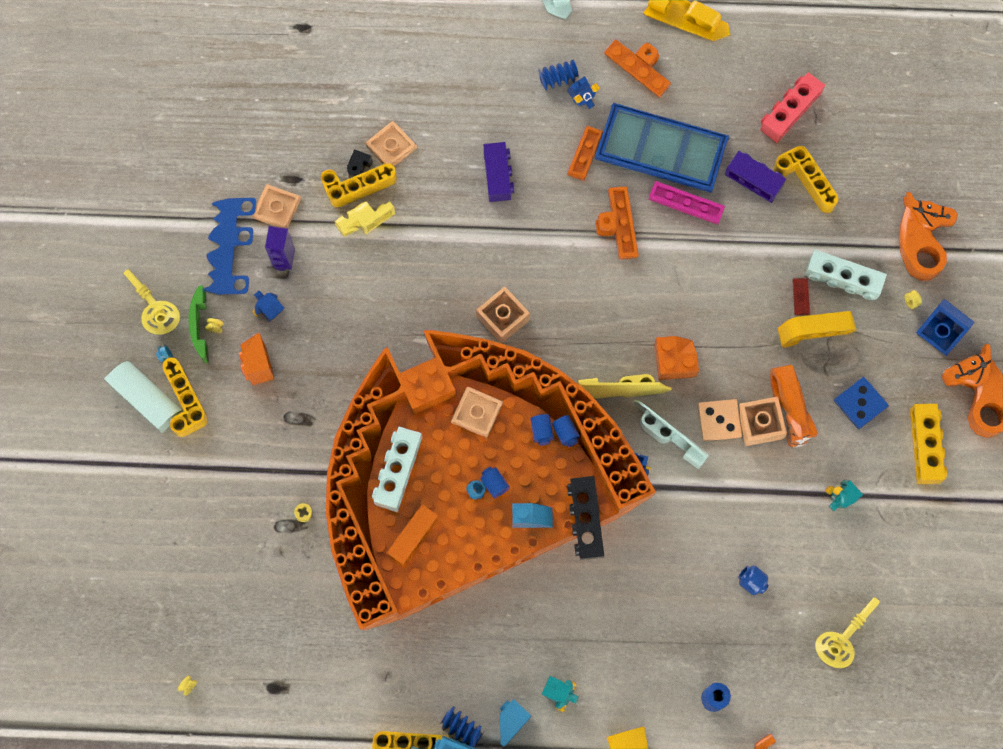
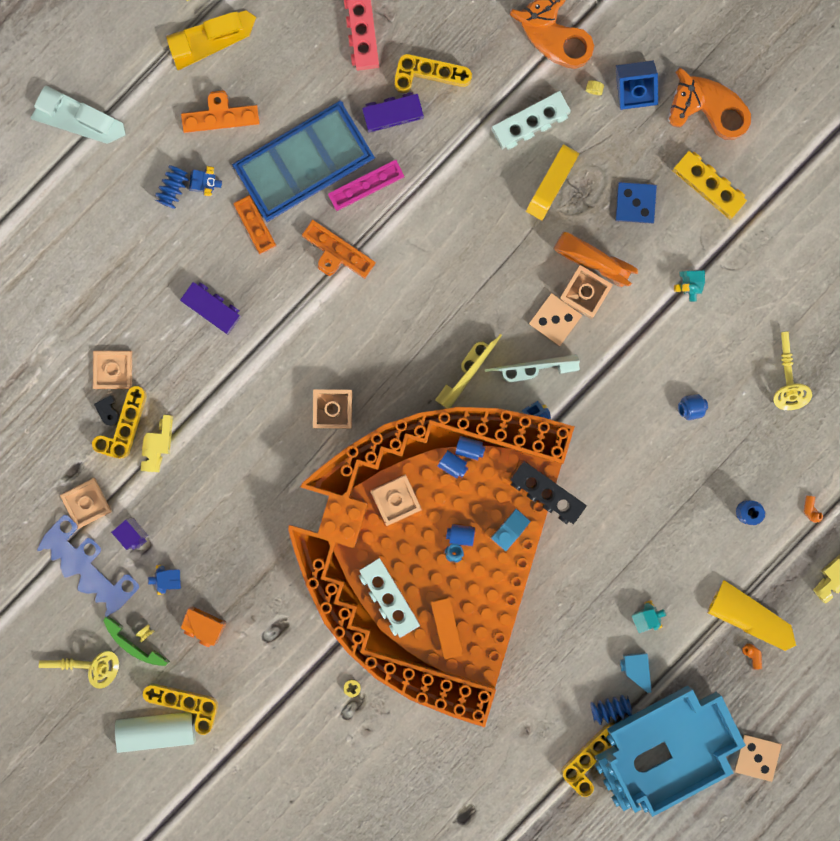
camera: 50 degrees left, 15 degrees up
dark azure plate [156,345,173,362] -> none
orange slope [654,336,699,381] -> none
clear red piece [792,278,810,315] -> none

